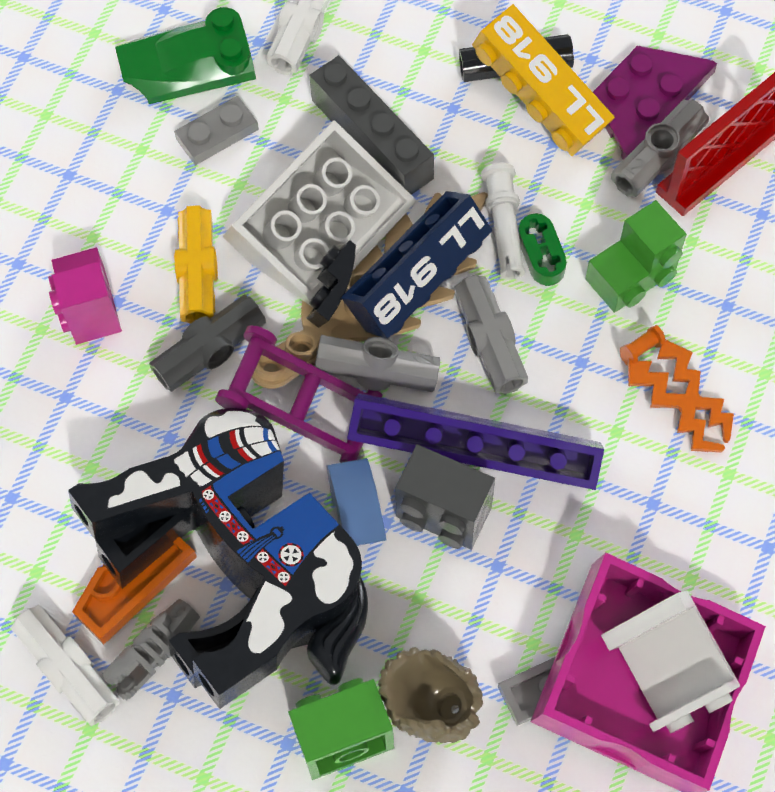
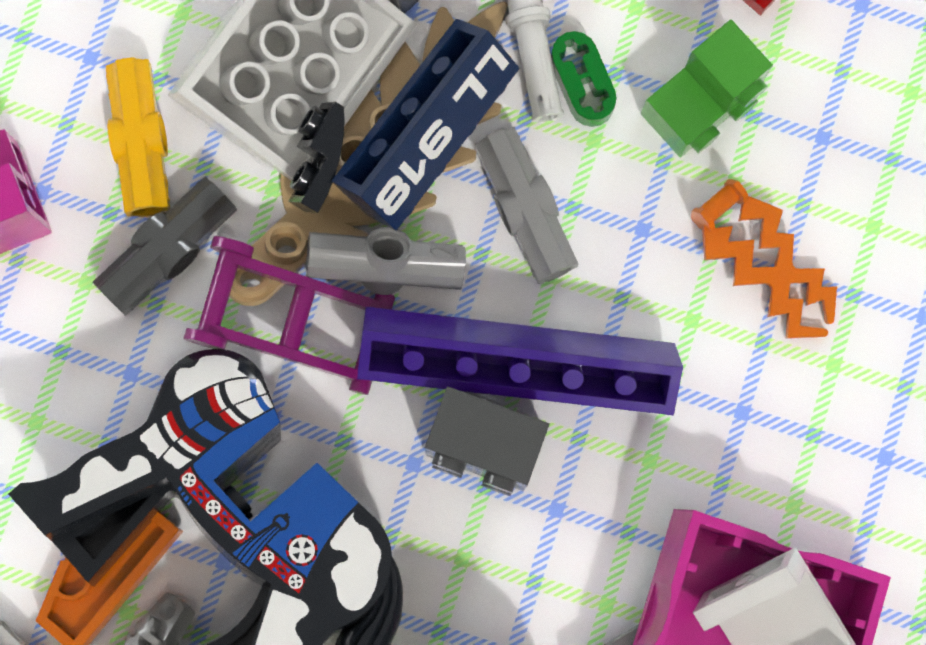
camera: 10 degrees left, 15 degrees up
medium blue slope [326,458,387,546] -> none

